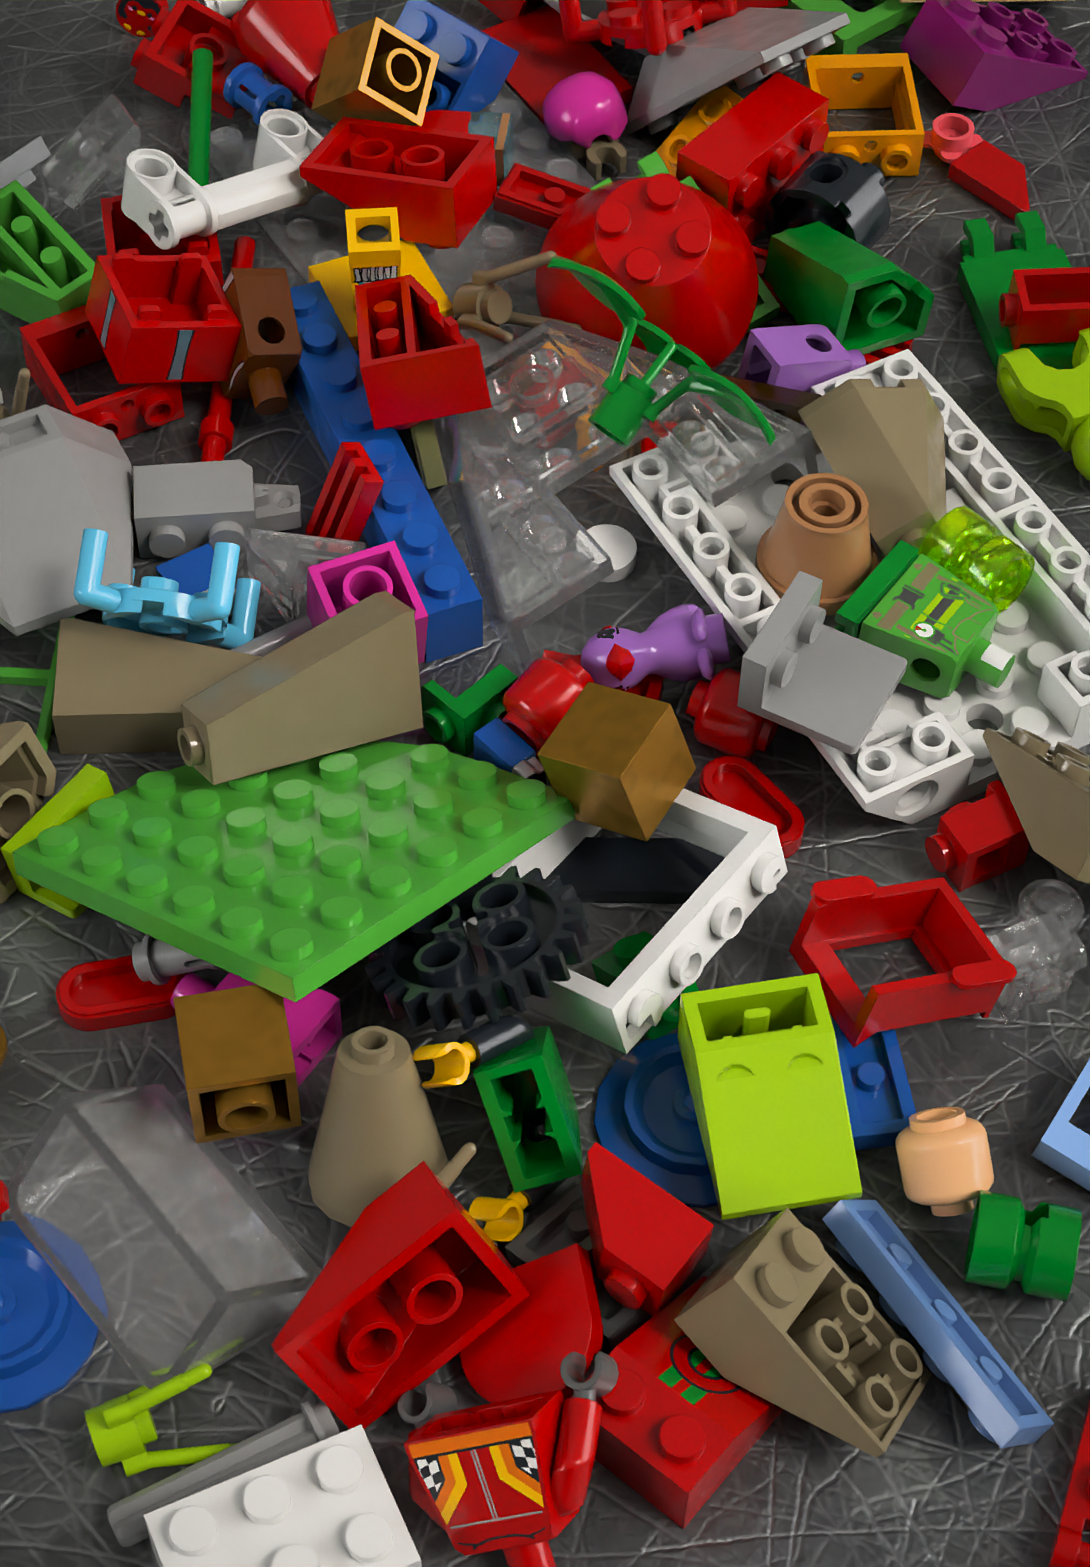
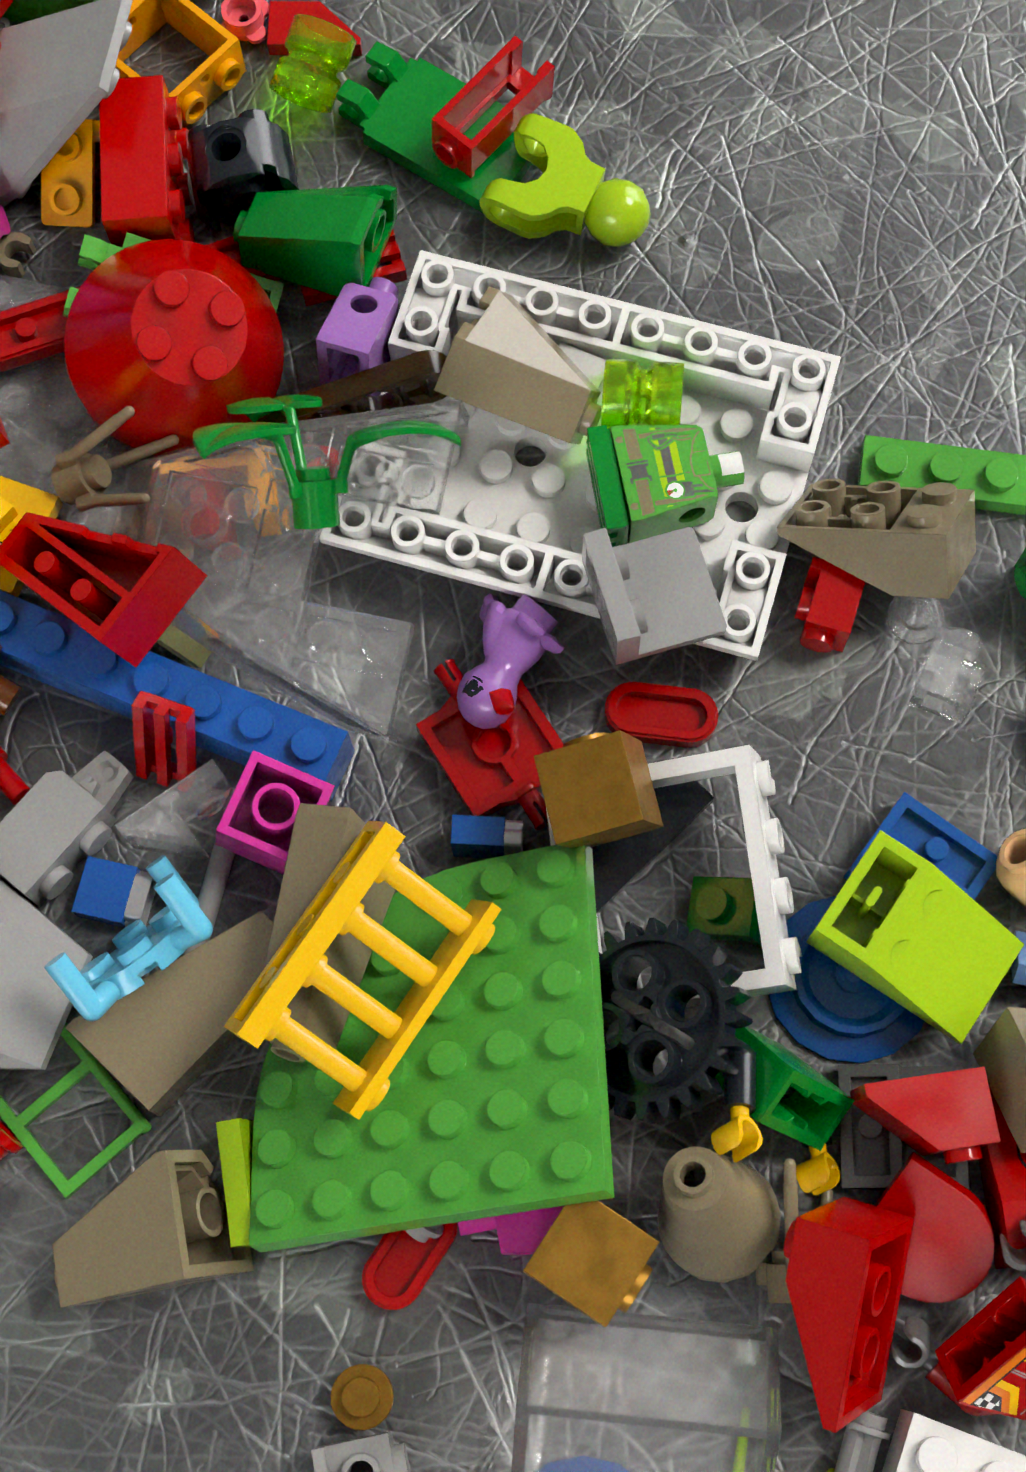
camera: 40 degrees left, 20 degrees up
green bracket [421,664,518,757] -> none
red head [502,657,594,752] -> none
white tile [577,524,637,582] -> none
red head [686,668,779,759] -> none
medium nougat piece [755,473,878,616] -> none
red piece [789,875,1017,1048] -> none
none -> yellow fence [223,821,502,1120]
none -> clear neon green wheel [269,14,357,114]

